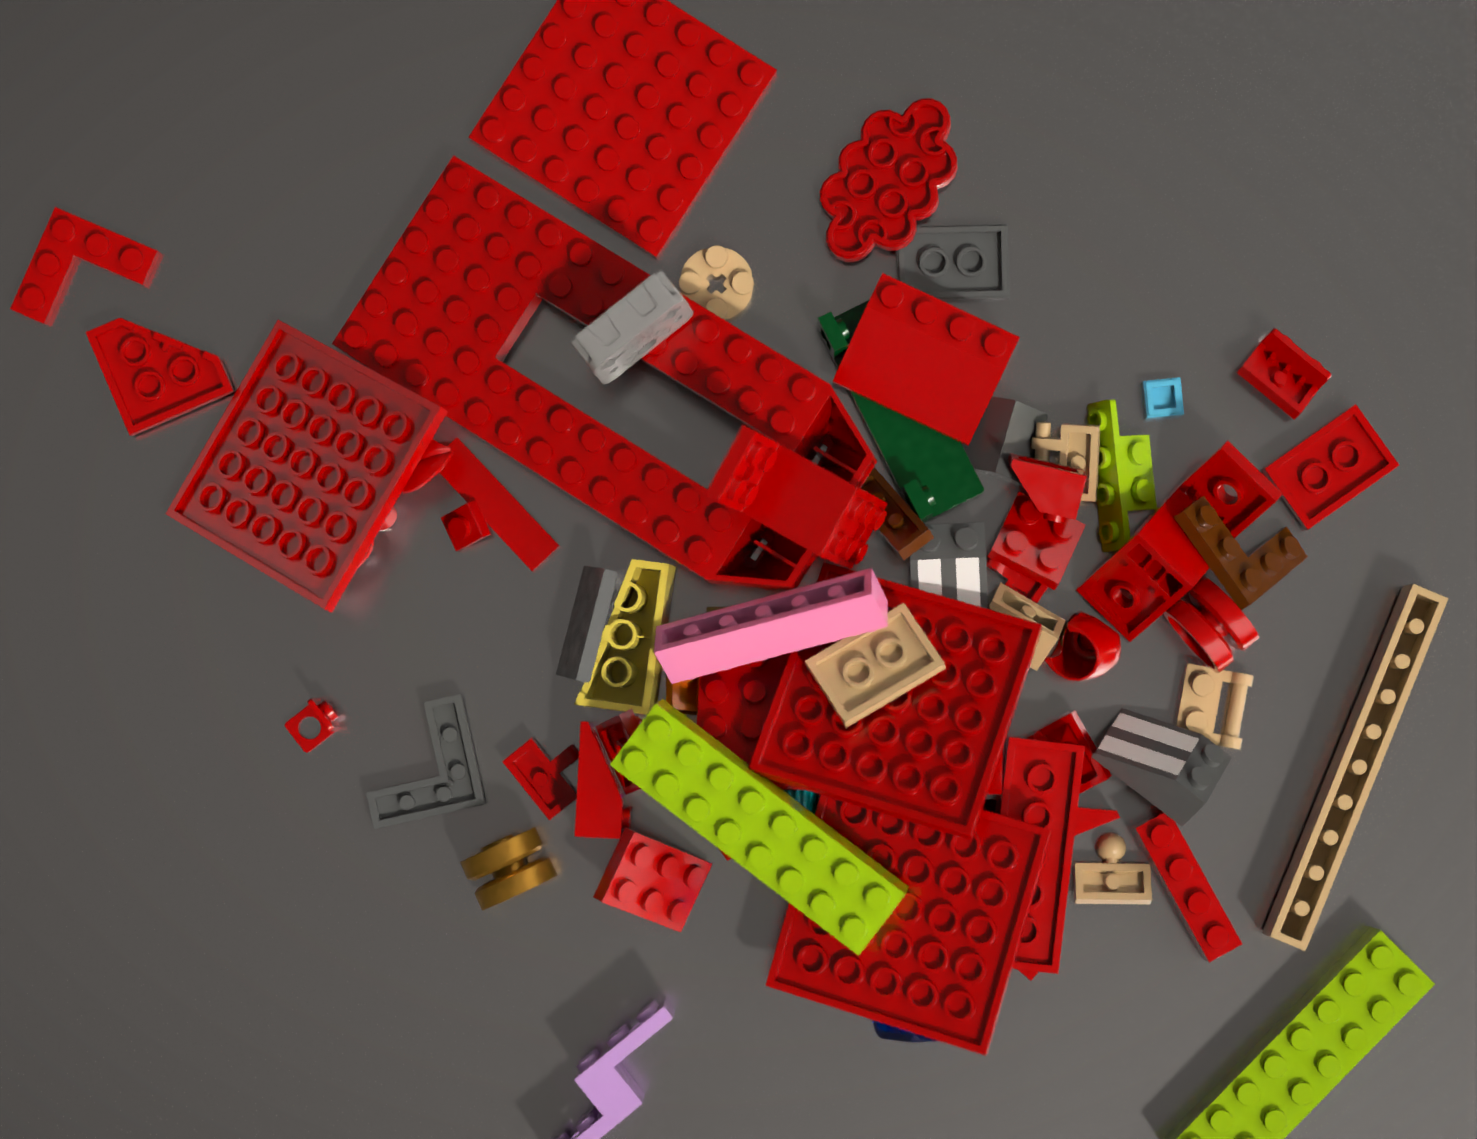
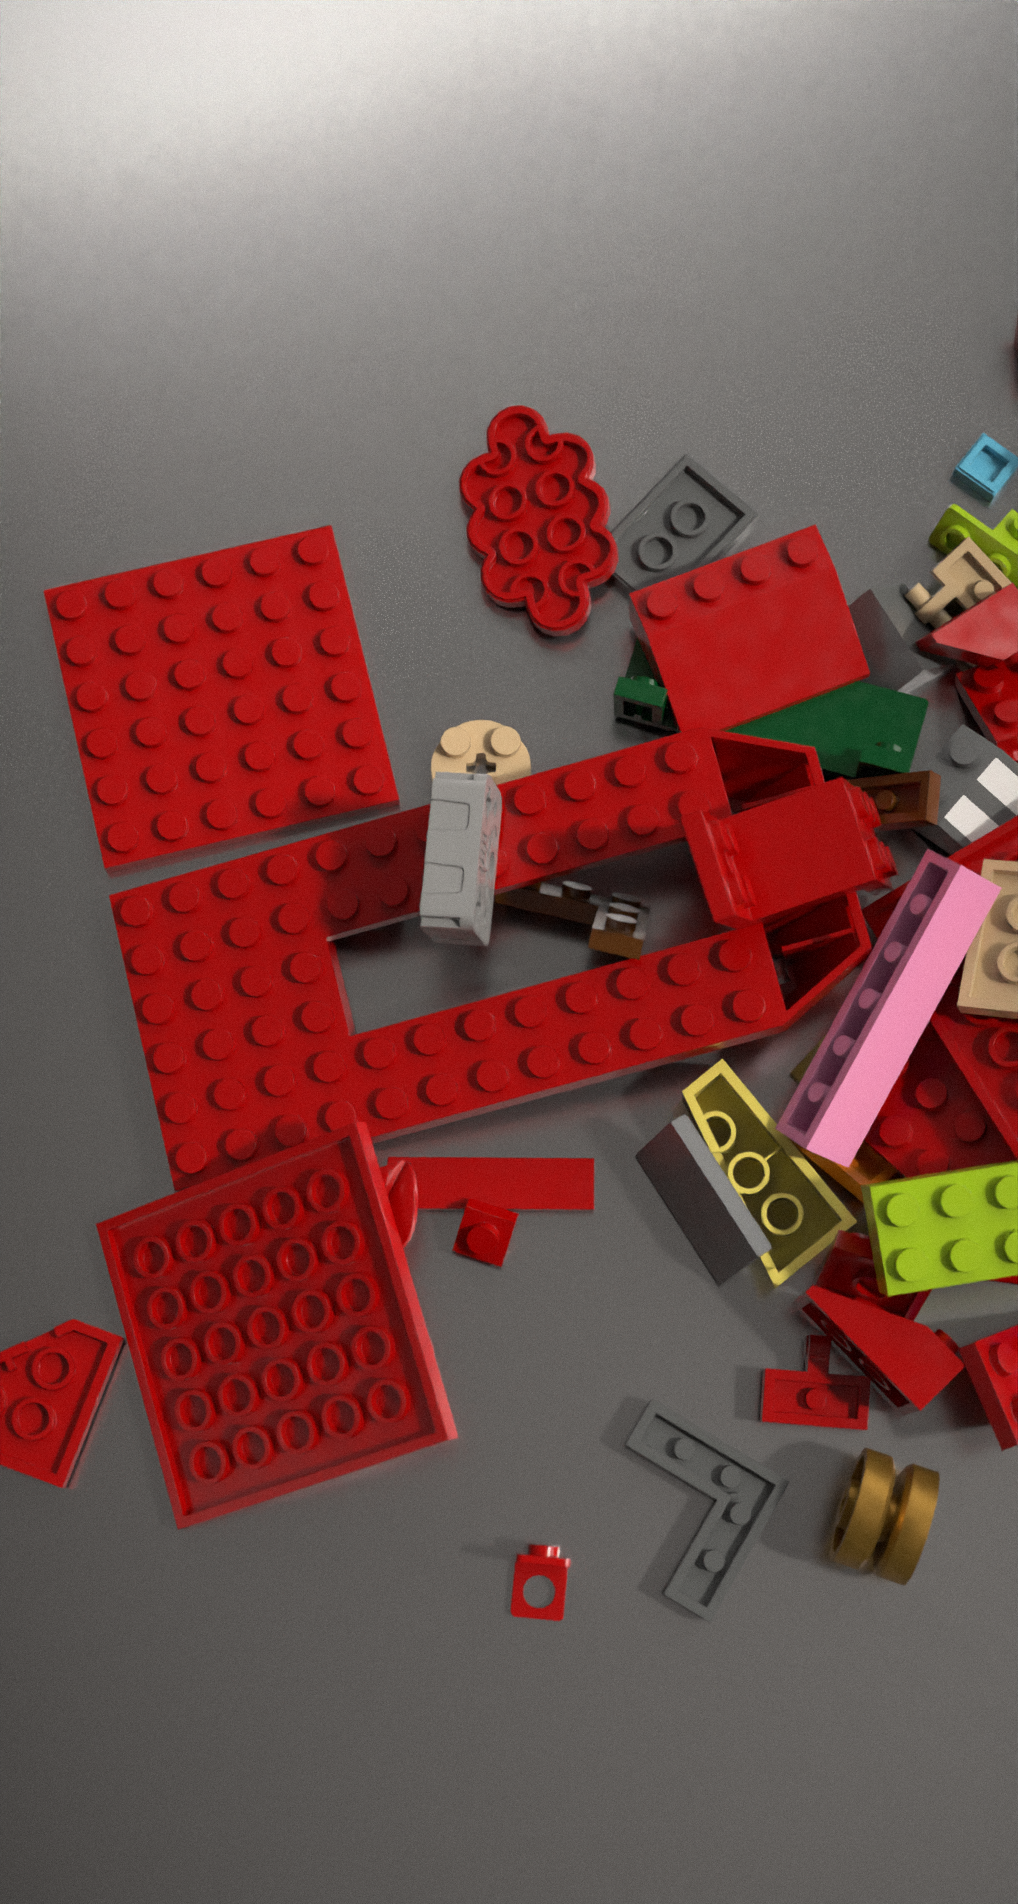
camera: 50 degrees left, 10 degrees down
none -> reddish brown plate [495,881,651,960]

